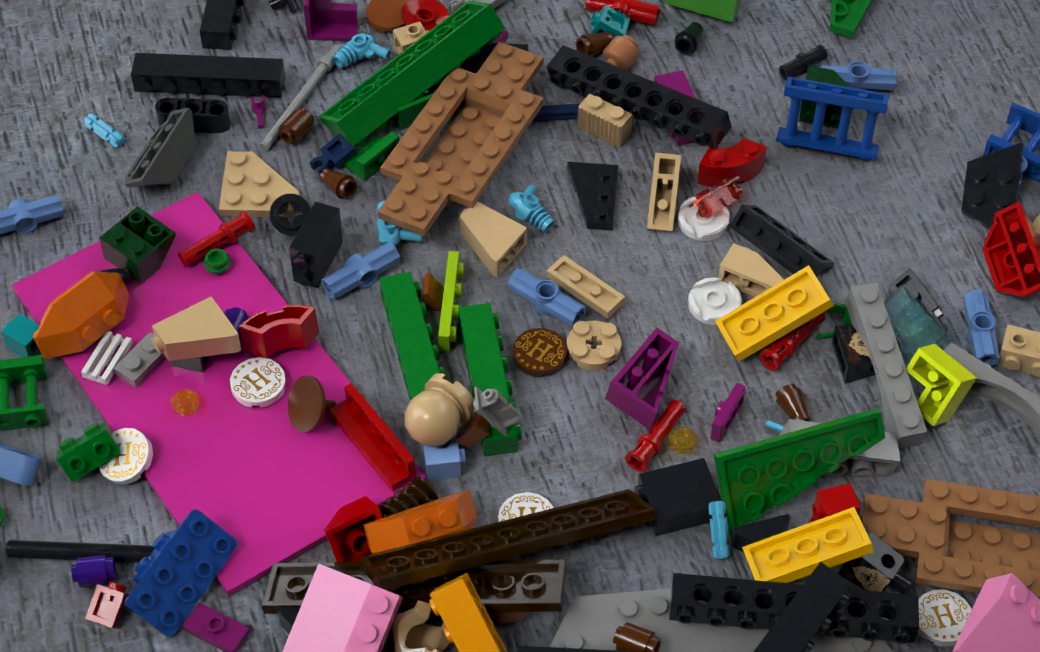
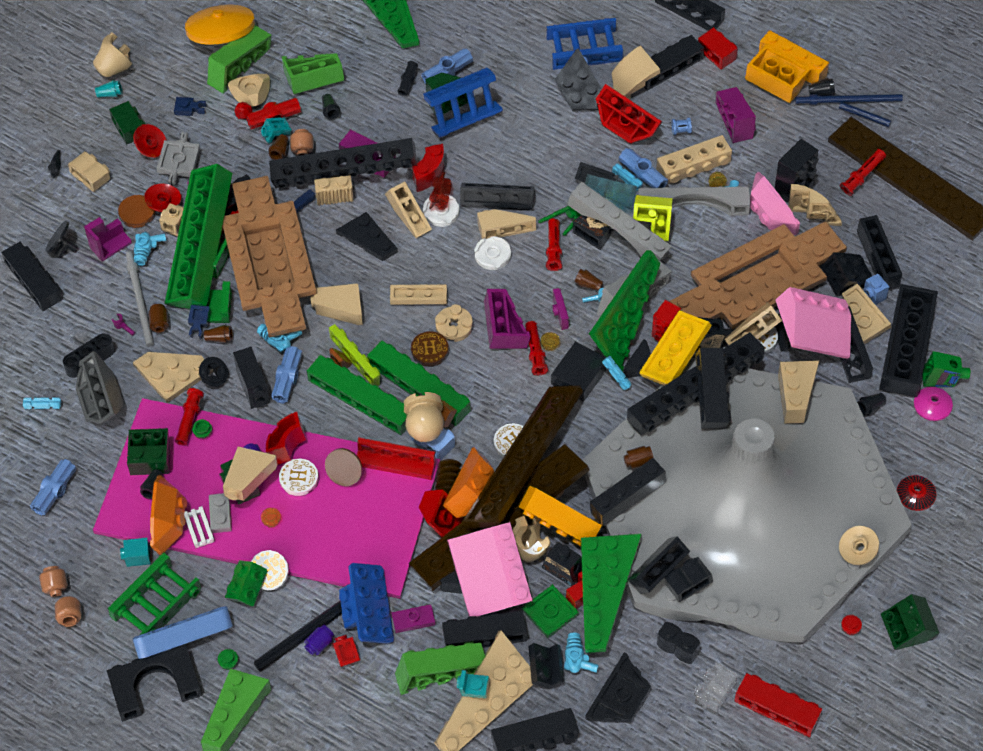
camera: 40 degrees left, 5 degrees up
black brick [131,53,285,98] -> none
light grey hinge [473,386,521,436] -> none
medium blue piece [507,268,586,327] -> none
medium azure piece [508,185,555,233] -> none
yellow plate [715,265,834,362] -> none
none -> medium azure axle [612,163,643,191]
none -> tan slope [725,303,782,345]

